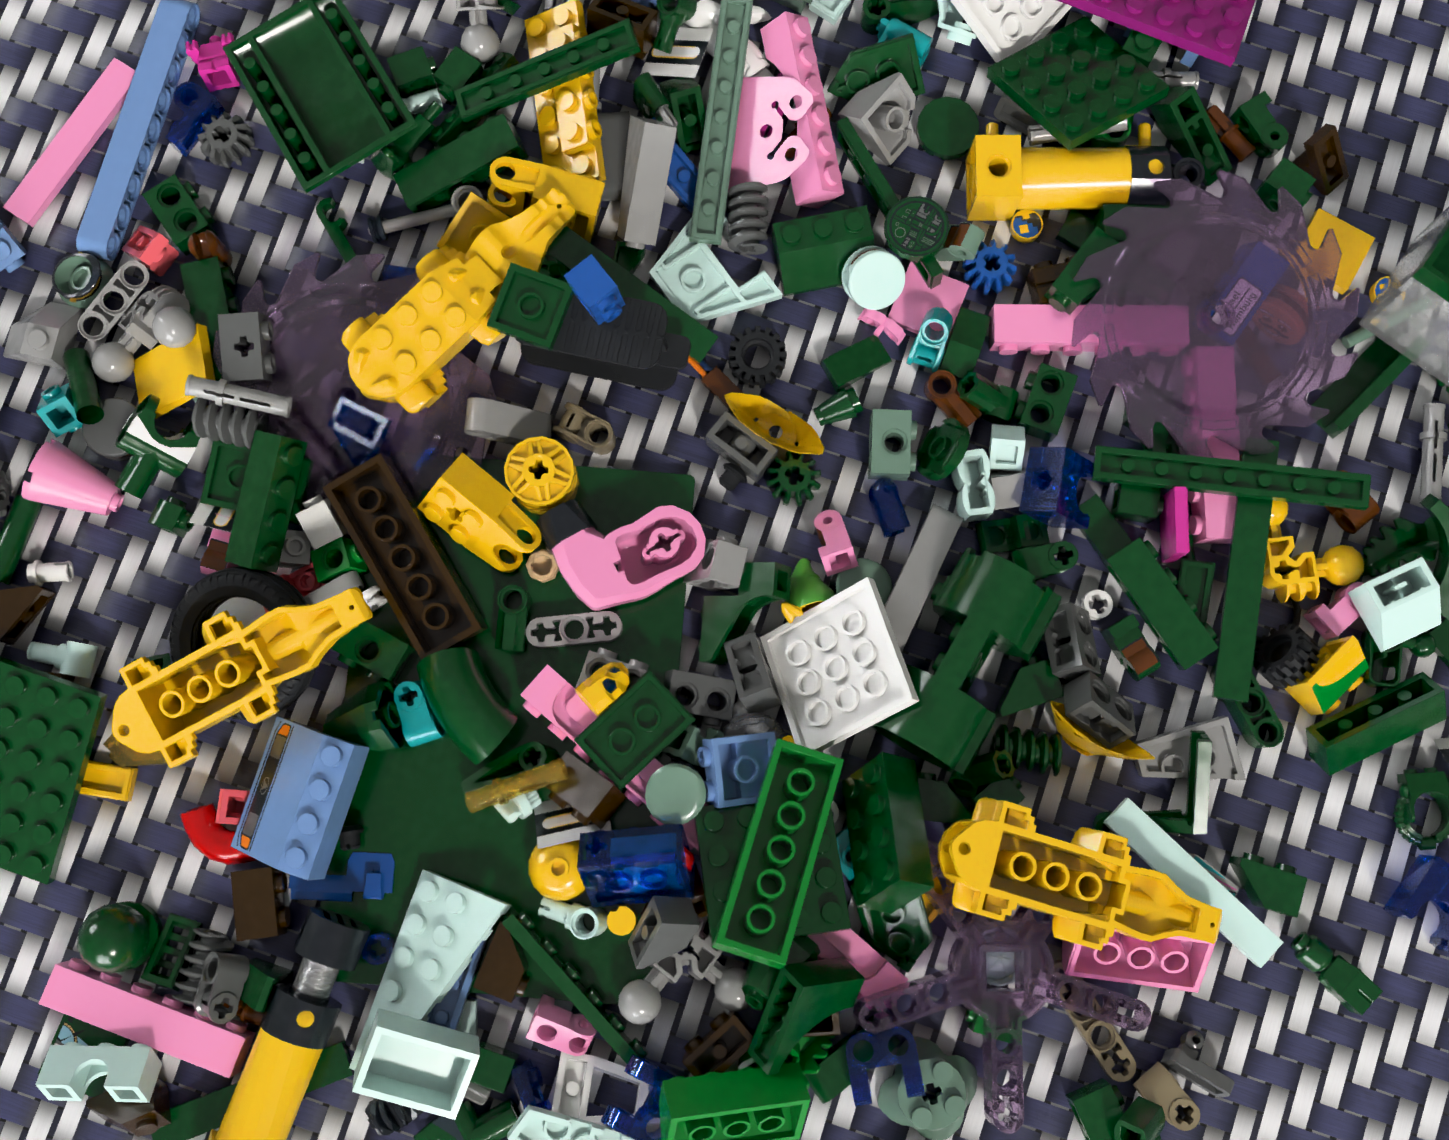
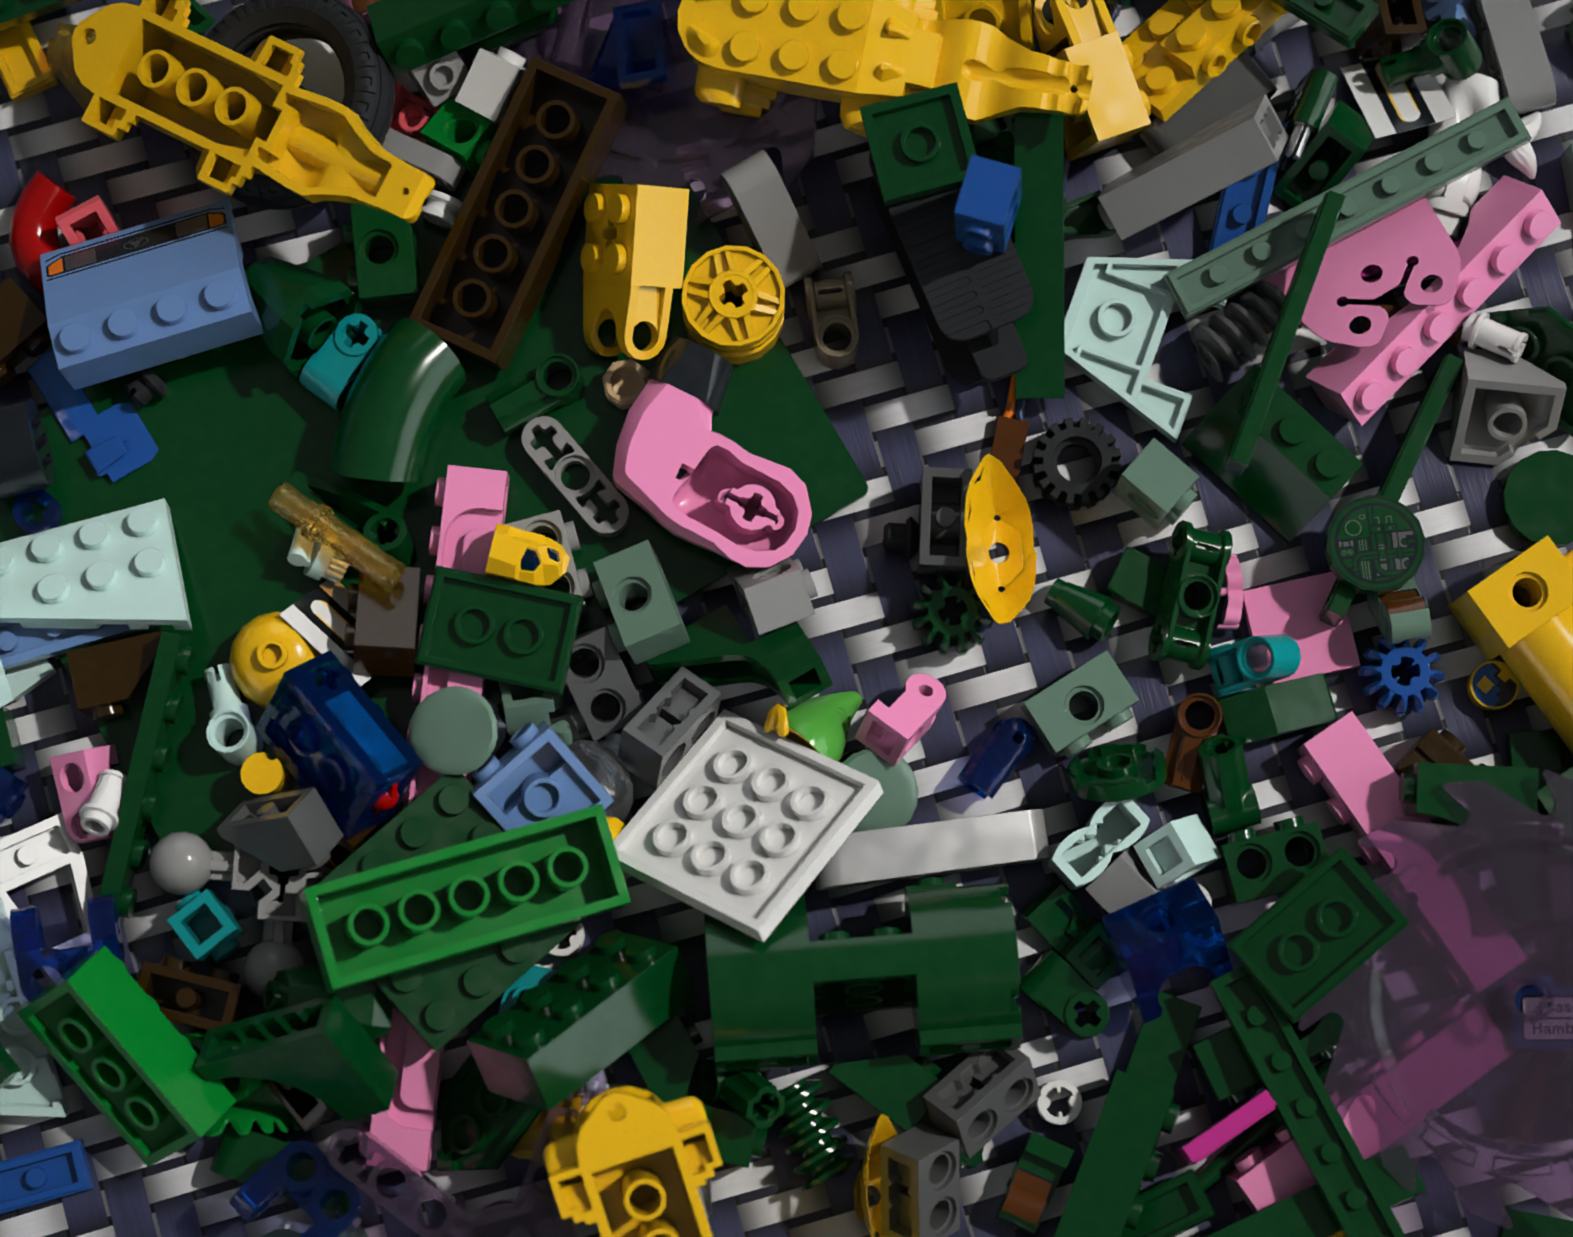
camera: 55 degrees right, 0 degrees up
light aqua head [842,246,905,310] -> none
none -> white pin [79,769,127,836]
none -> teal brick [167,889,246,963]
none -> sand green brick [592,540,691,665]
none -> sand green brick [1112,438,1200,530]
none -> dark green piece [1148,520,1233,671]
none -> dark green tile [1223,190,1346,477]
none -> dark green tile [1226,845,1411,1023]
none -> white pin [1461,312,1529,363]

